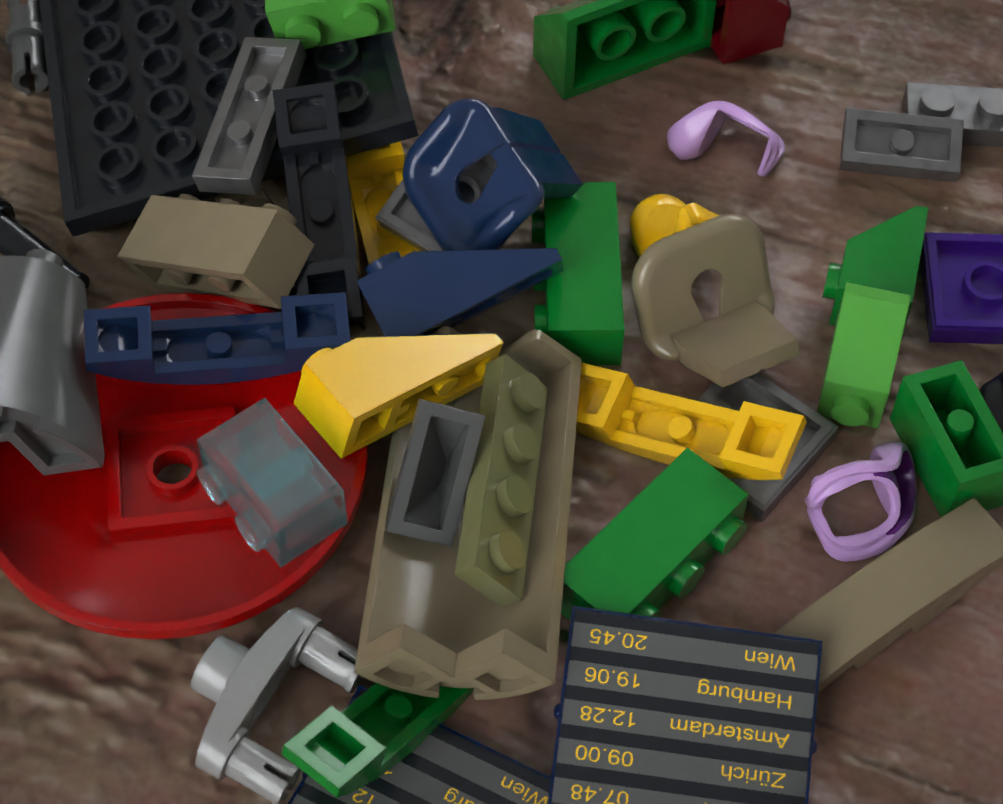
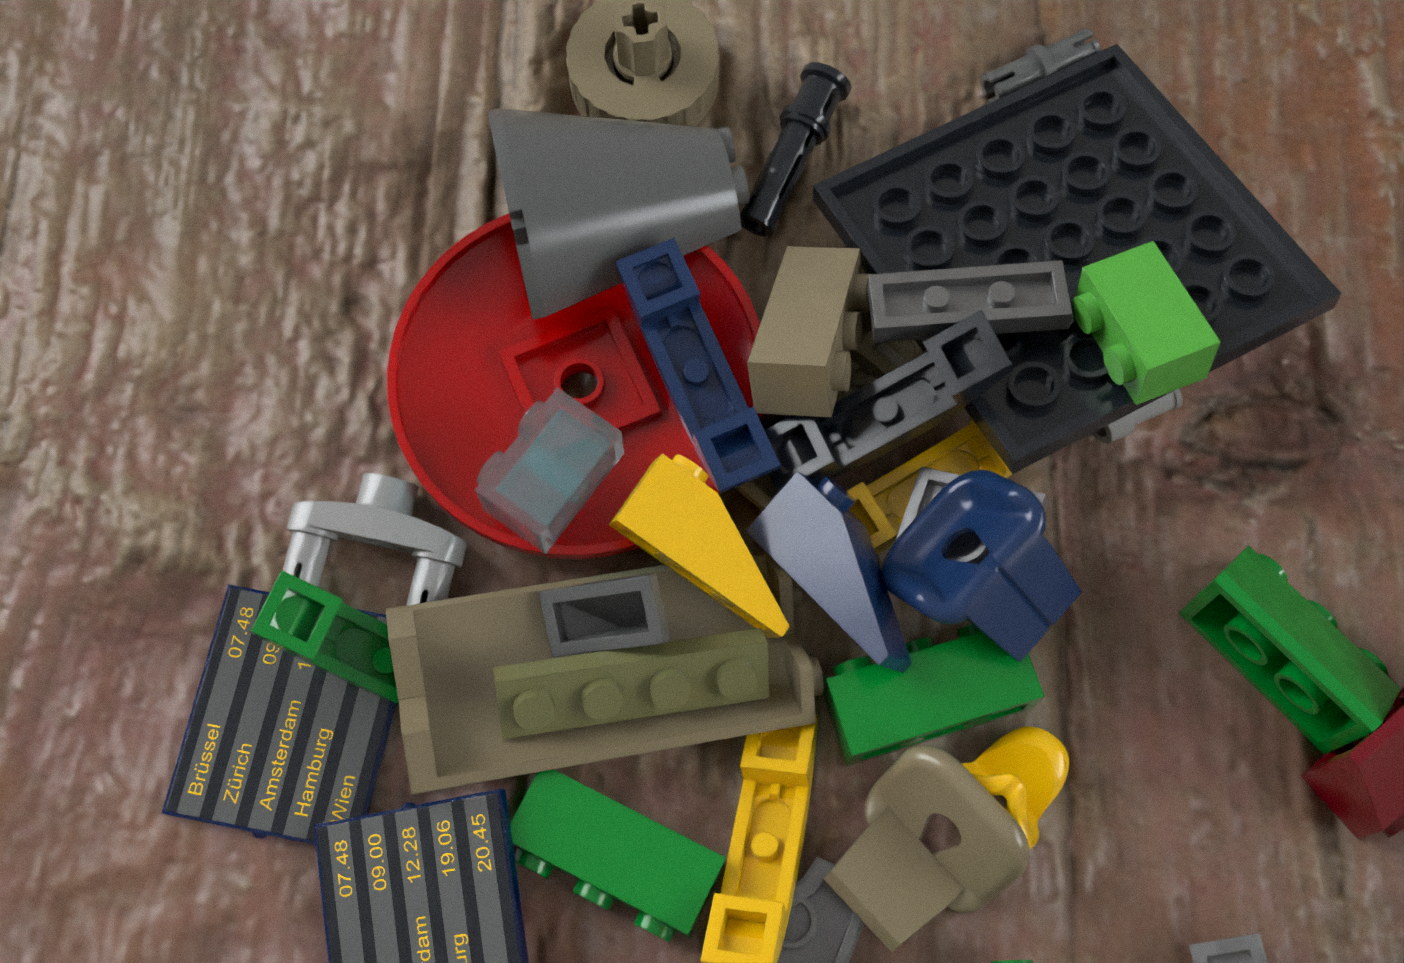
camera: 75 degrees right, 15 degrees up
lavender piece [667,101,785,177] -> none

